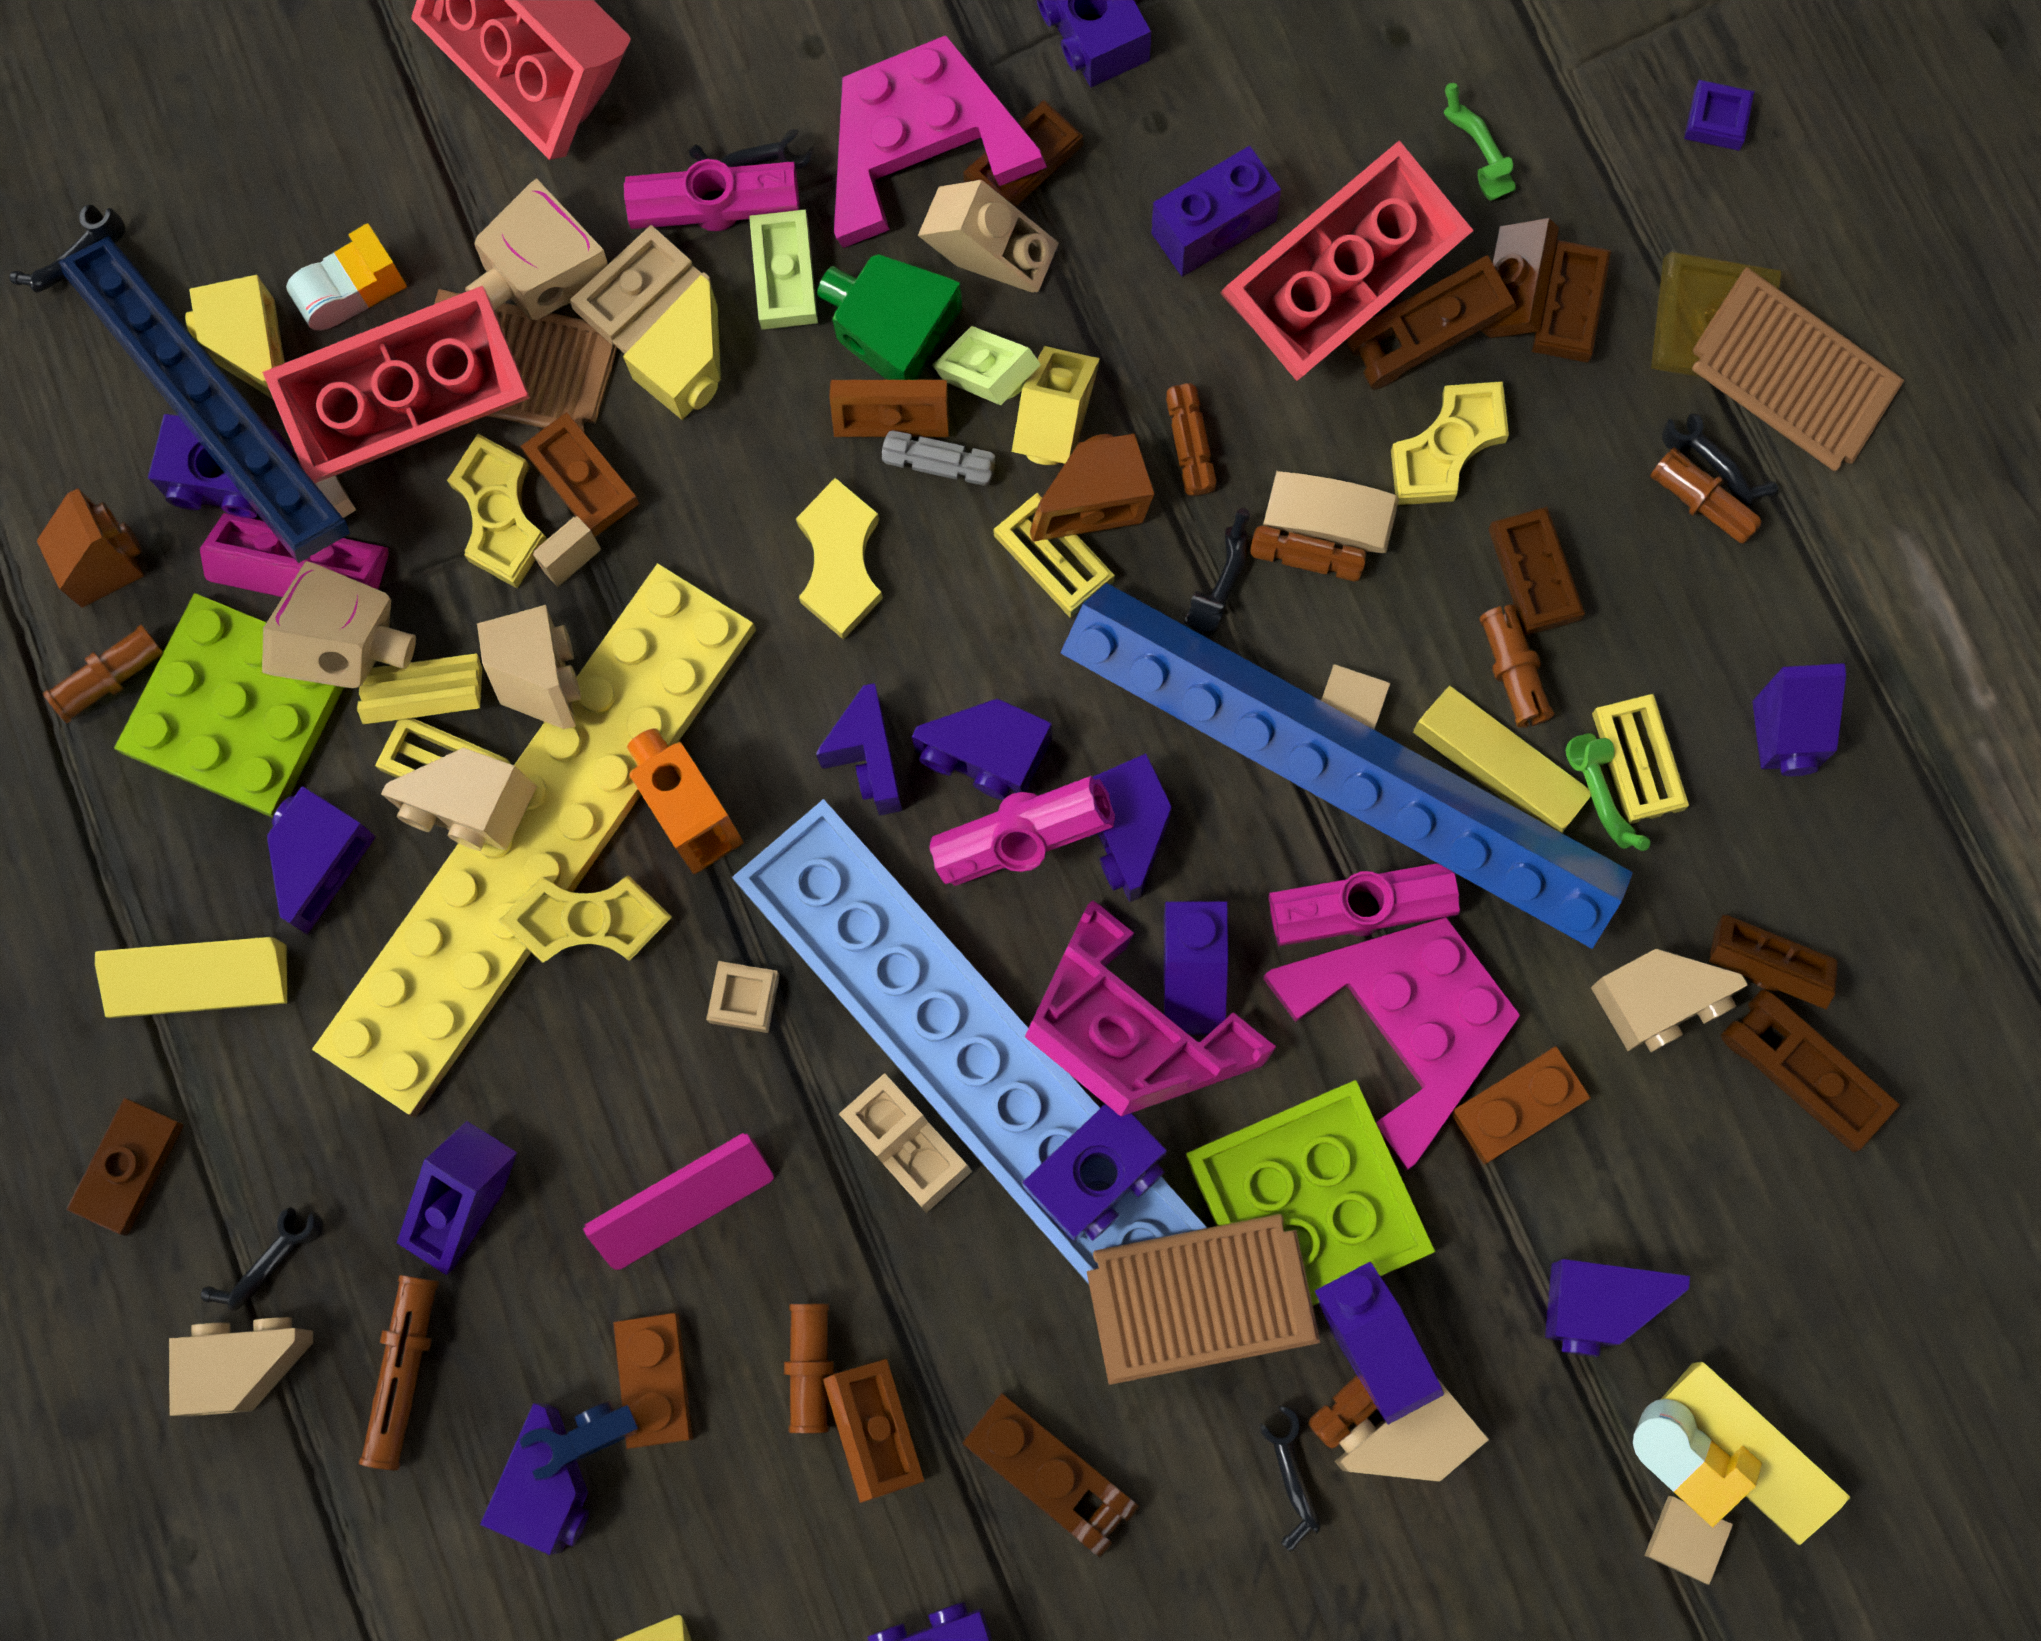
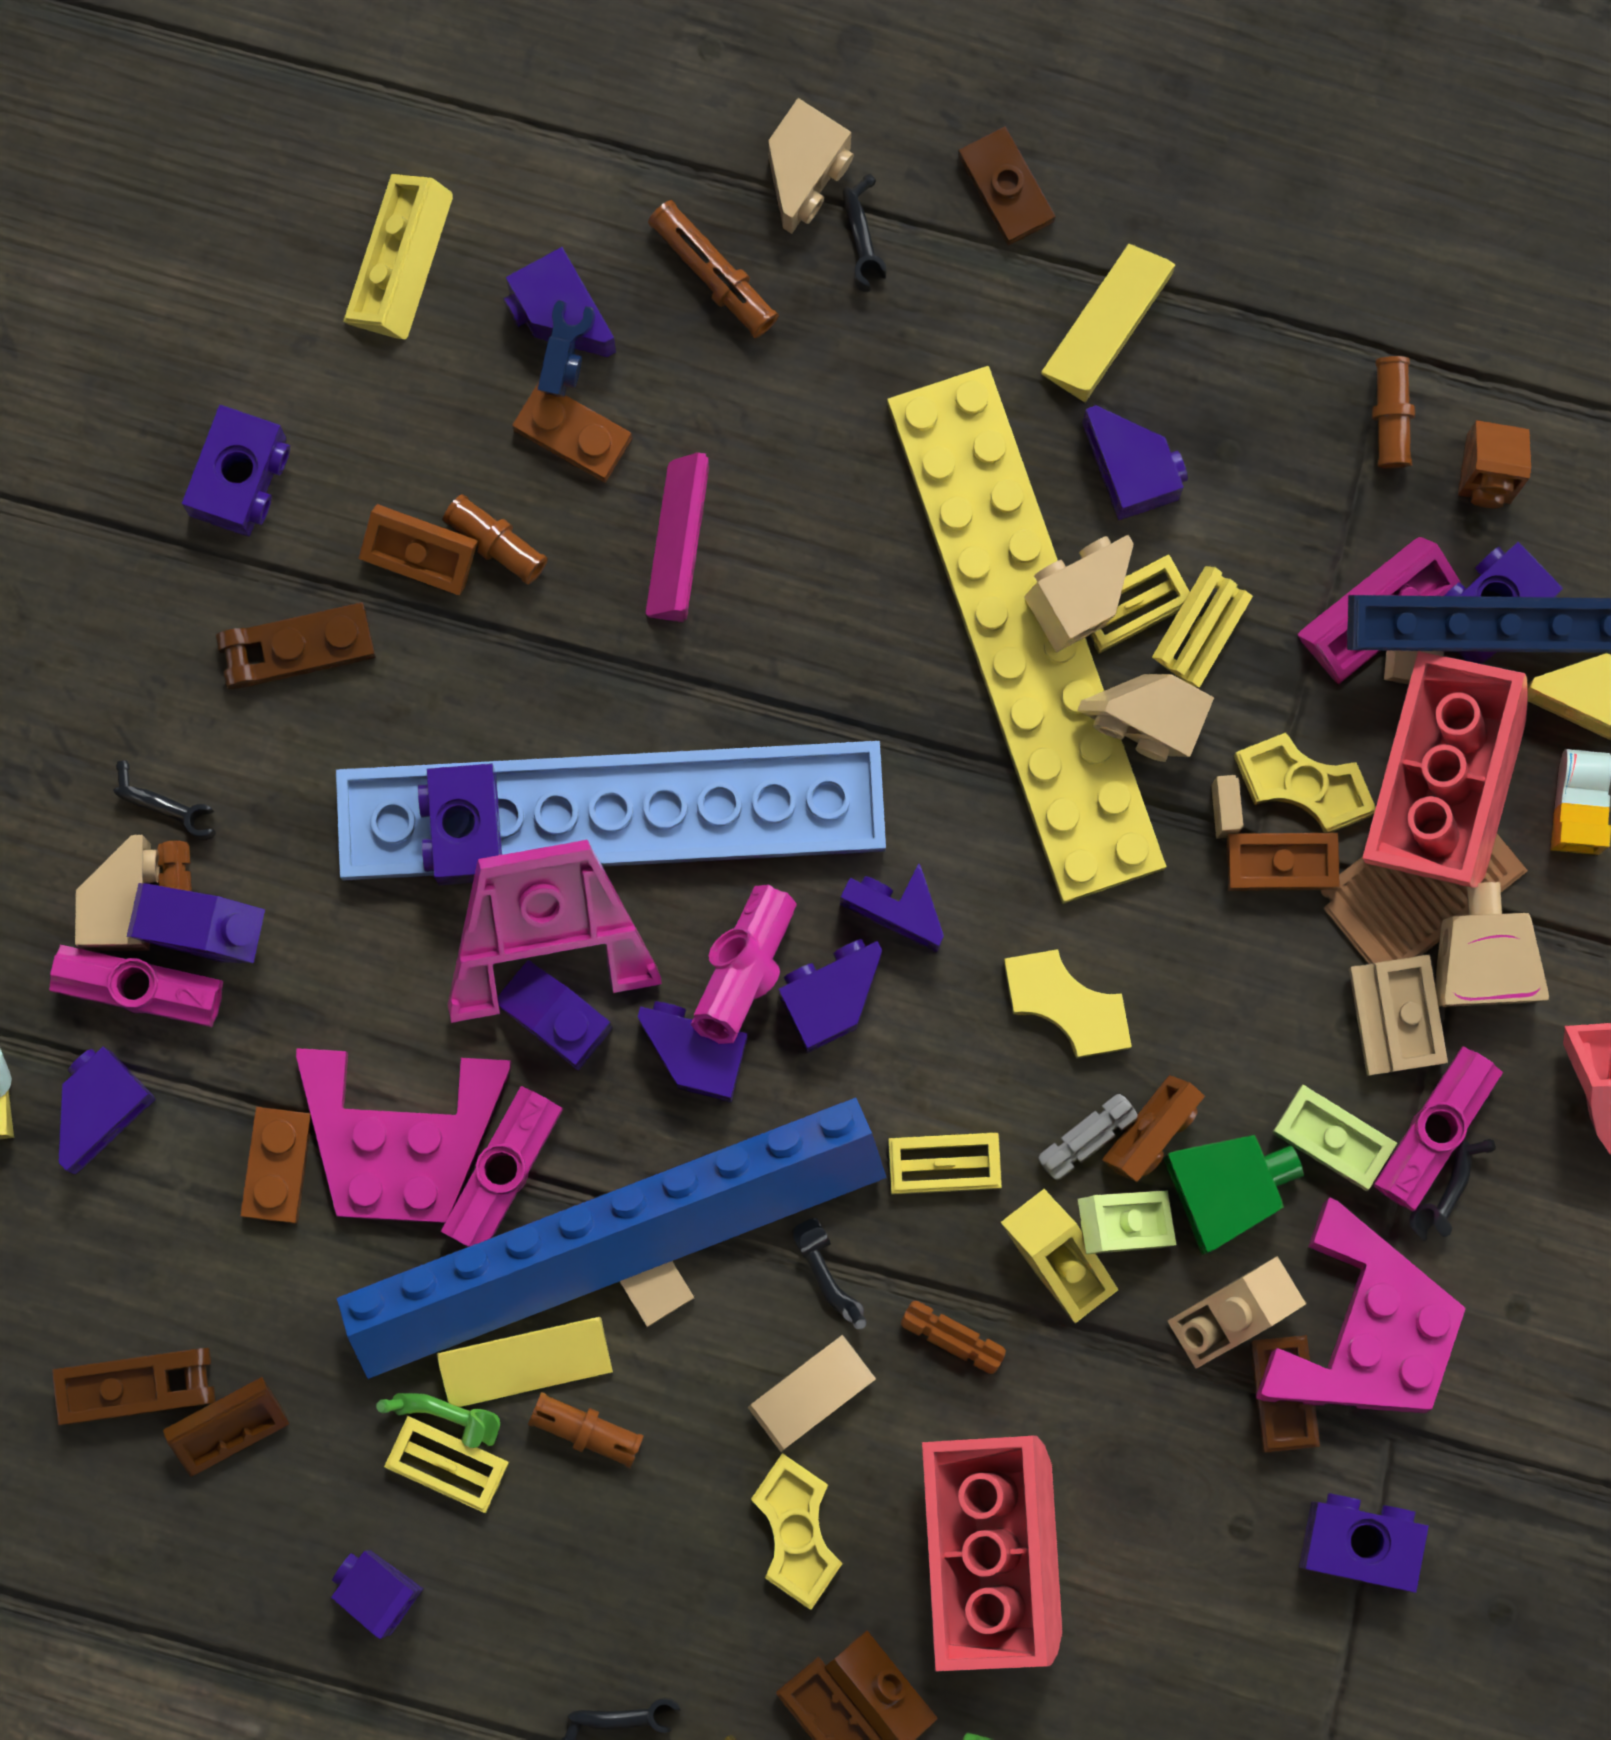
camera: 120 degrees right, 5 degrees up
lime plate [114,593,344,818] -> none
tan torso [262,561,416,689] -> none
dark purple slope [397,1121,517,1275] -> none
light yellow tile [498,875,672,963] -> none
light yellow slope [623,275,721,420] -> none
orange torso [627,728,744,875] -> none
tan tile [706,961,780,1033] -> none
tan slope [839,1073,972,1213] -> none
dark orange slope [1030,434,1154,542] -> none
medium nougat window [1087,1214,1320,1385] -> none
dark purple brick [1152,145,1281,277] -> none
lime plate [1186,1080,1435,1306] -> none
dark orange axle [1250,526,1366,581] -> none
reddish brown plate [1345,255,1516,390] -> none
reddish brown plate [1488,507,1585,636] -> none
tan slope [1591,949,1748,1052] -> none
dark orange axle [1650,447,1762,544] -> none
none -> dark pink piece [49,945,223,1027]

